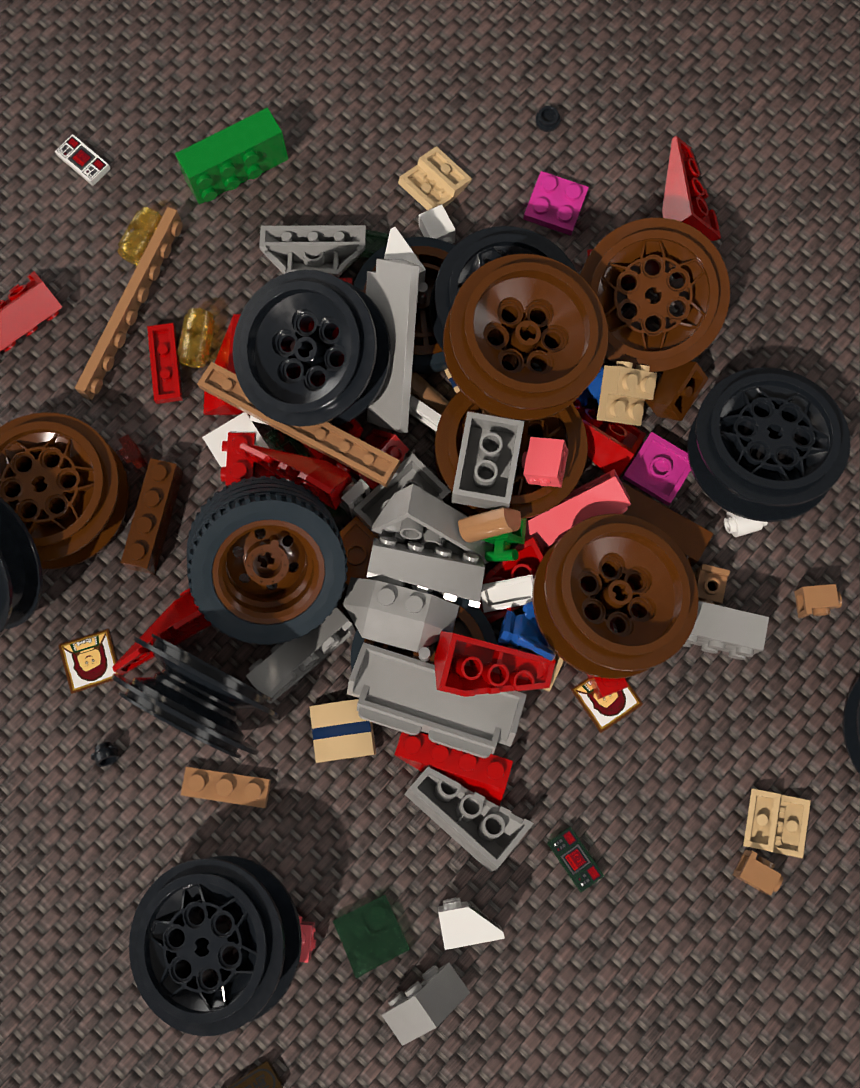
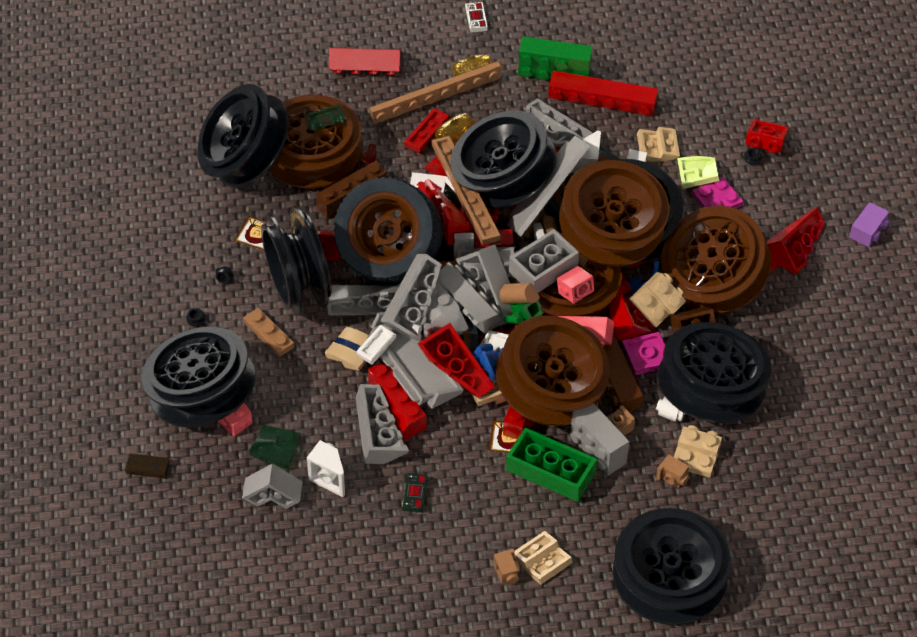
camera: 40 degrees right, 25 degrees down
none -> black plate [186,308,206,326]
none -> clear green tile [305,104,346,131]
none -> white tile [356,325,397,365]
none -> light grey wedge [380,254,441,342]
none -> green brick [506,428,597,502]
none -> red brick [548,70,658,116]
none -> tan plate [674,426,722,478]
none -> yellowish green plate [678,156,719,189]
none -> red plate [745,119,789,153]
none -> medium lavender brick [849,202,890,247]

